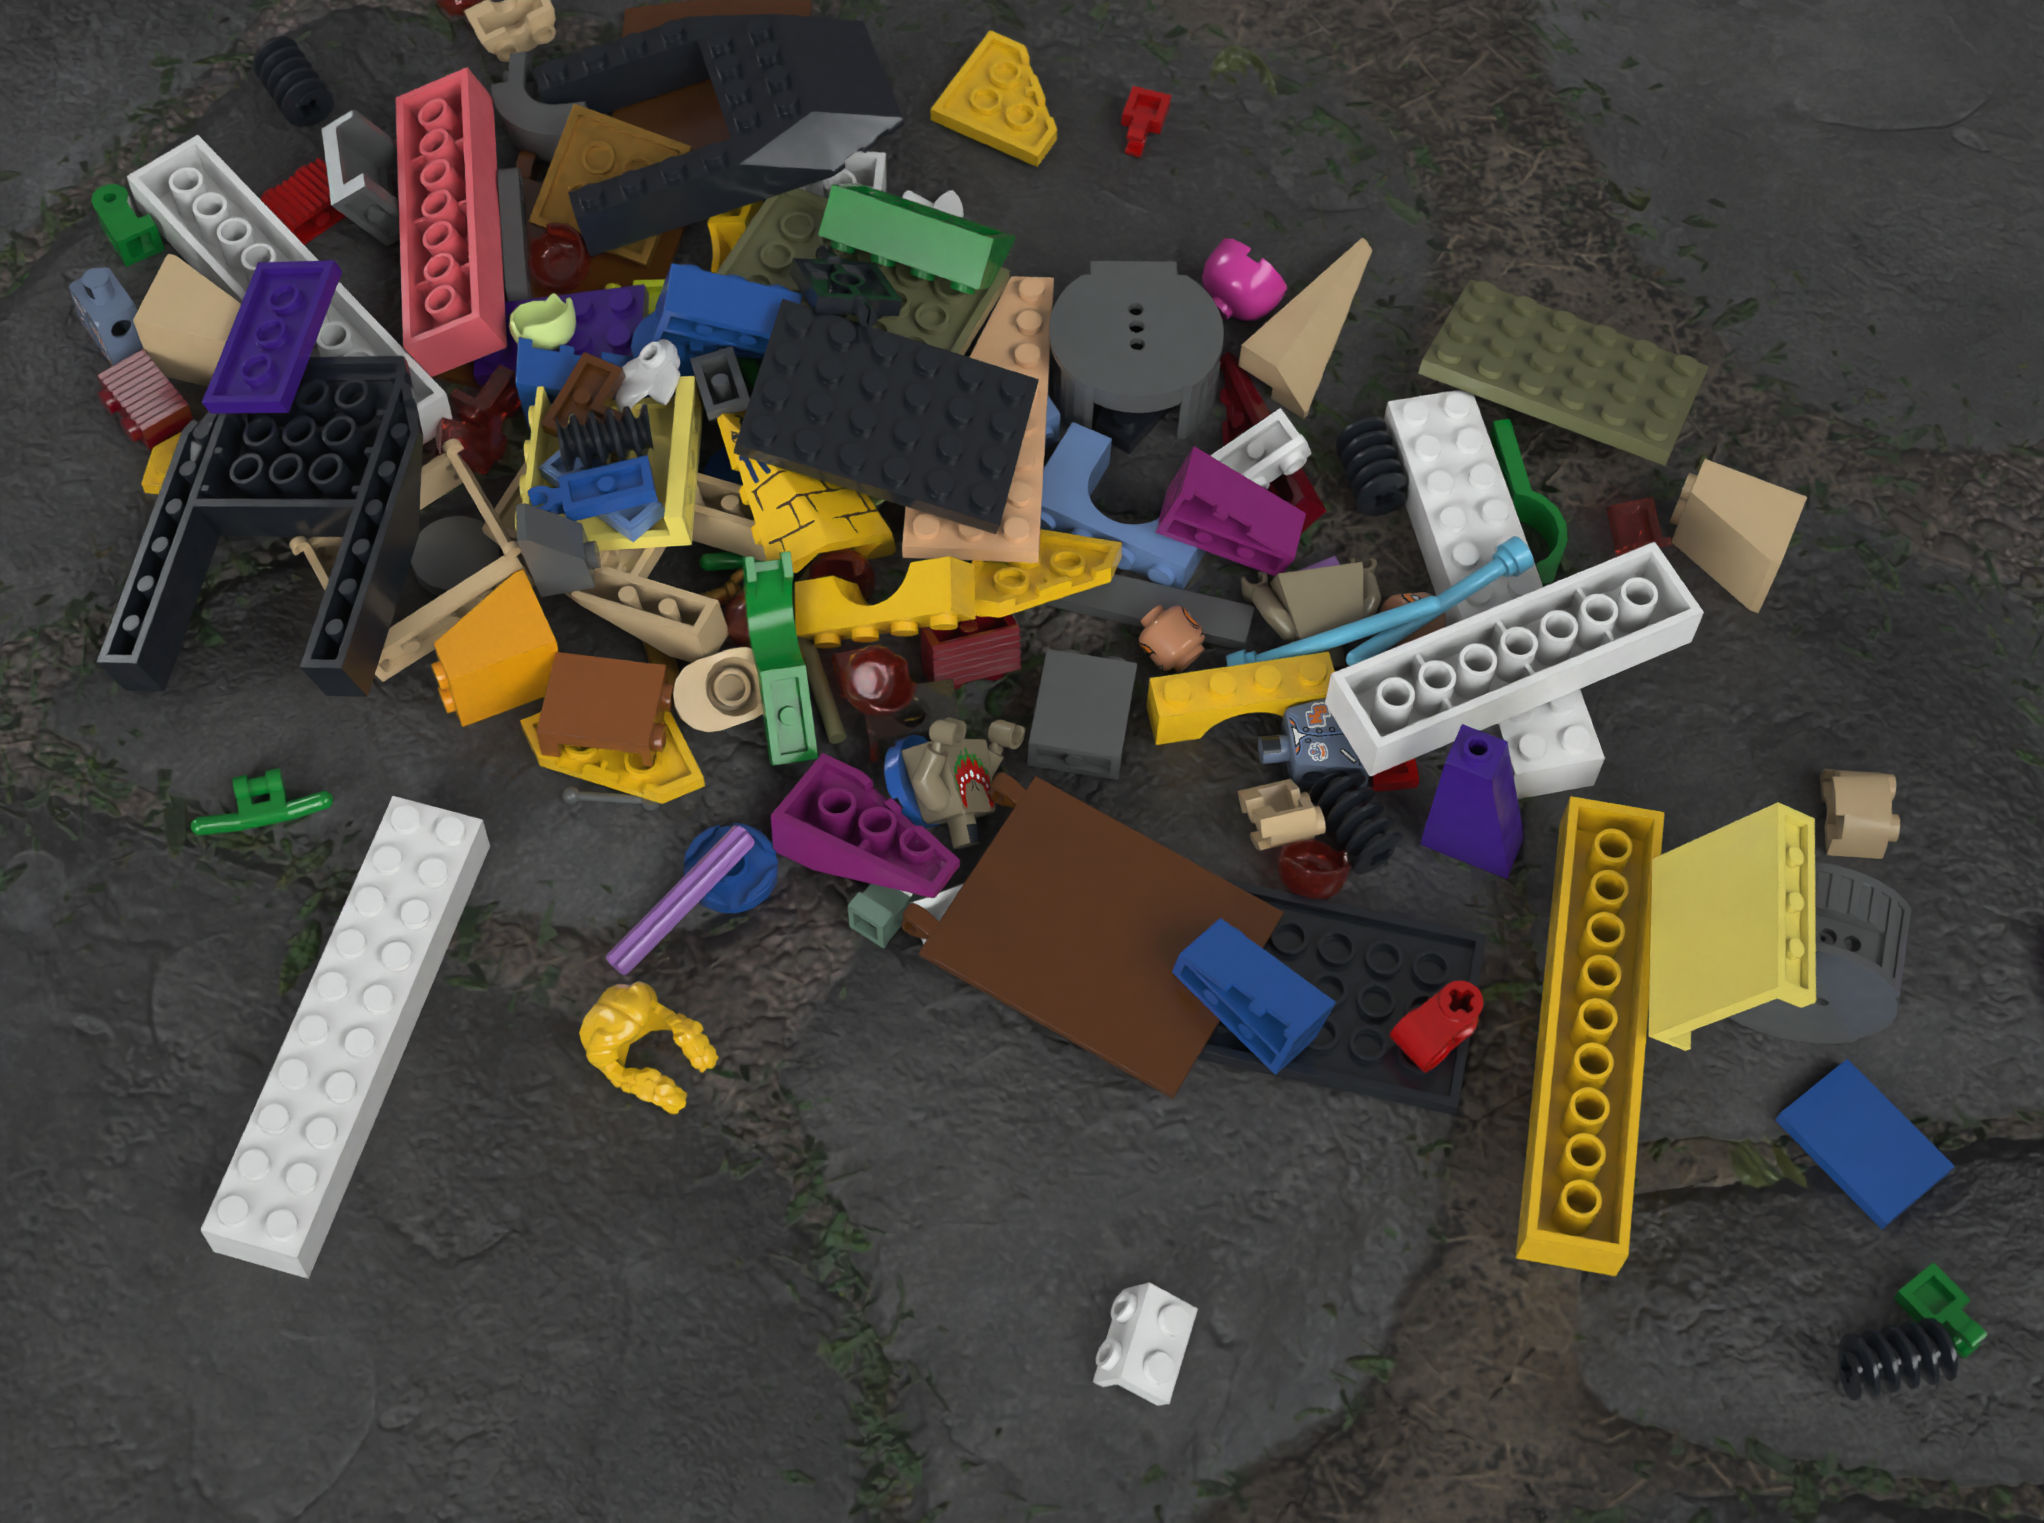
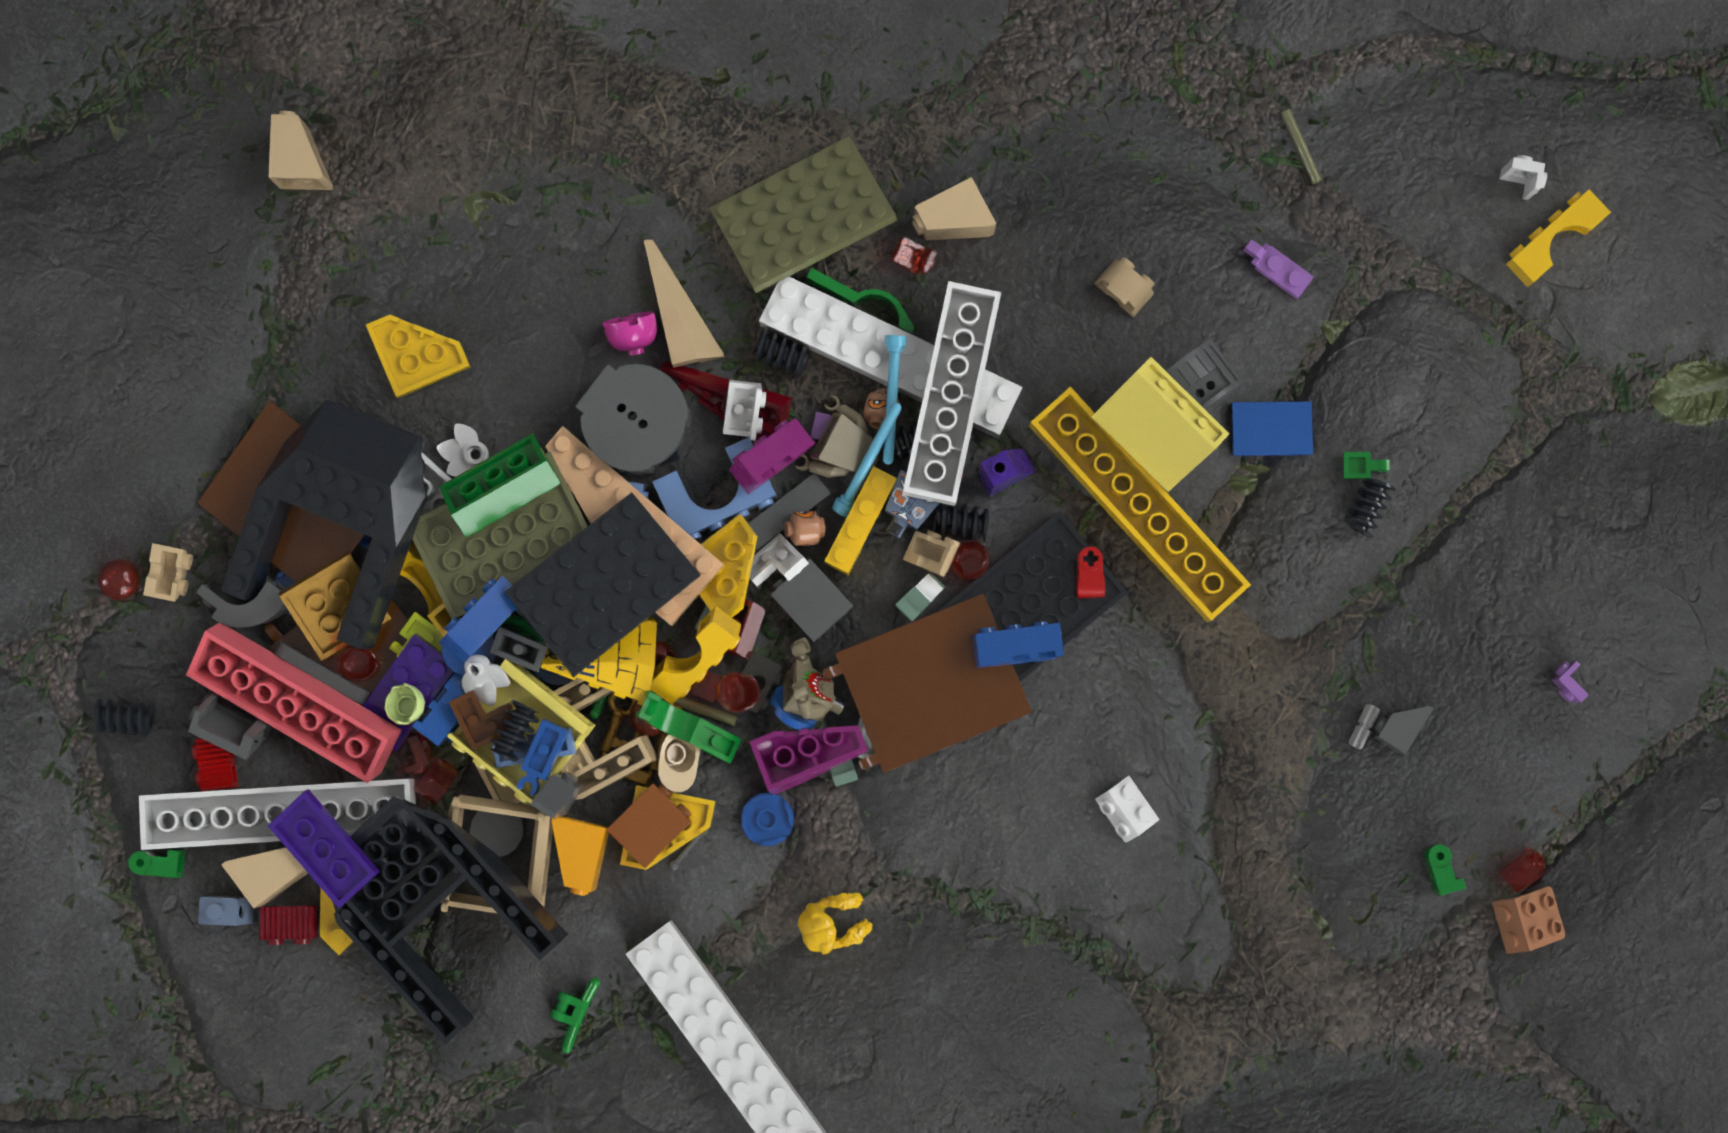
camera: 50 degrees left, 25 degrees up
medium lavender axle [606,825,755,975] -> none
black plate [790,245,902,327] -> none
red plate [1121,86,1172,157] -> none
none -> white plate [749,533,809,586]
none -> sand green leg [895,572,945,623]

